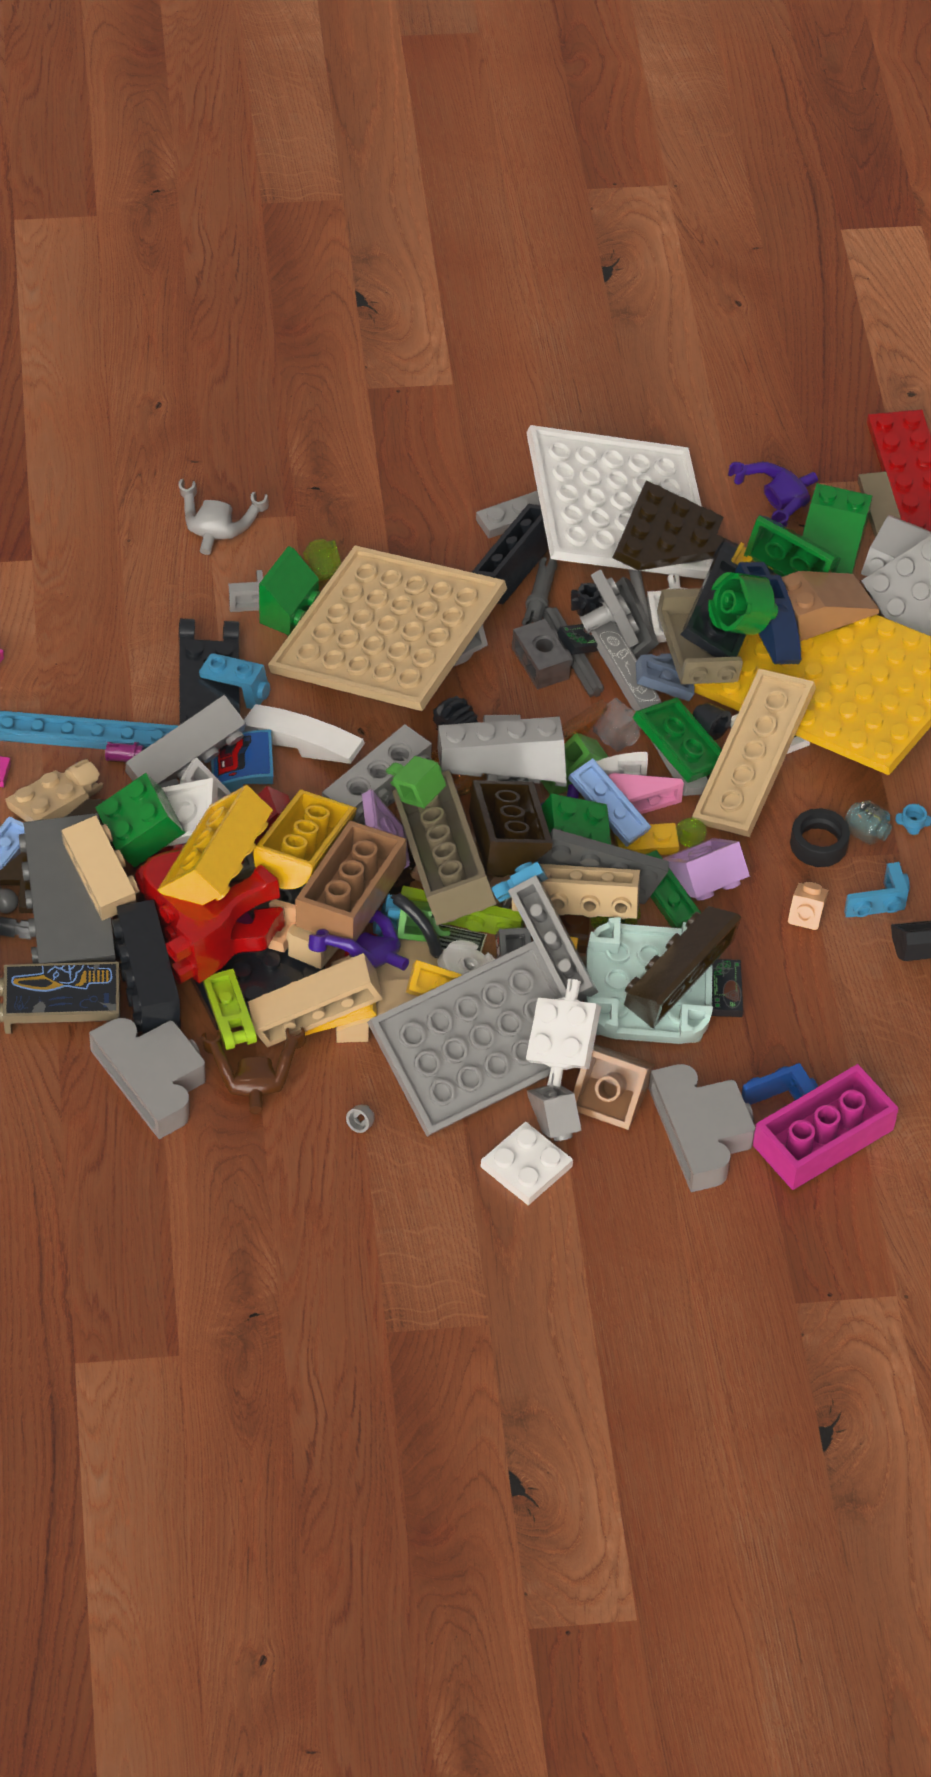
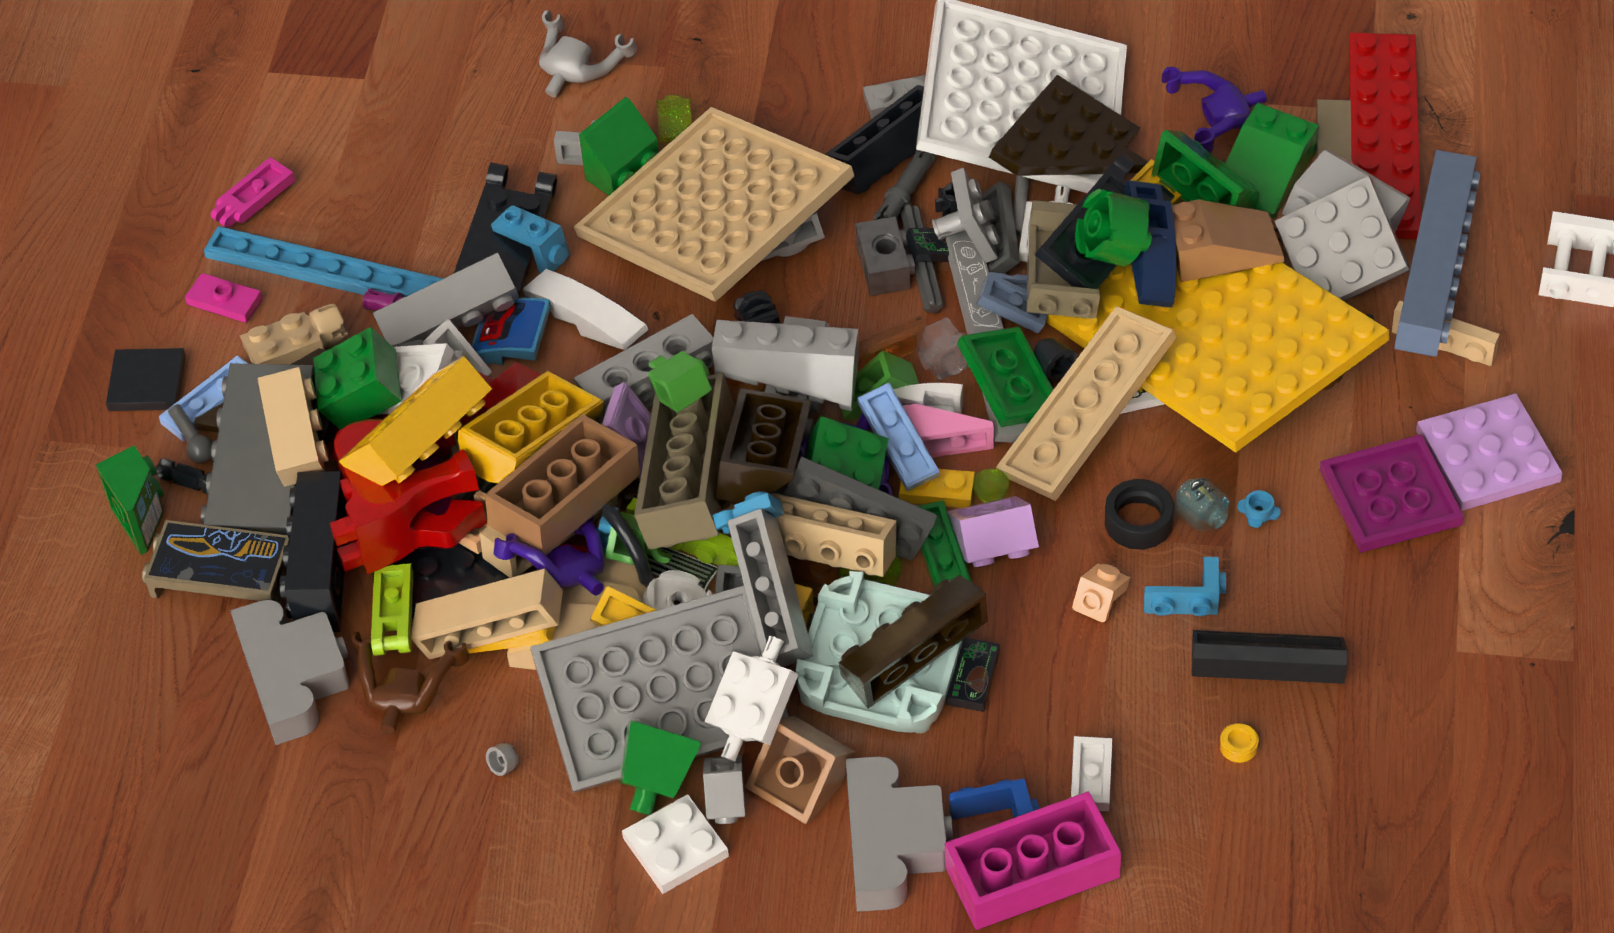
camera: 20 degrees right, 0 degrees up
none -> green torso [620,720,701,816]
none -> white plate [1071,736,1112,811]

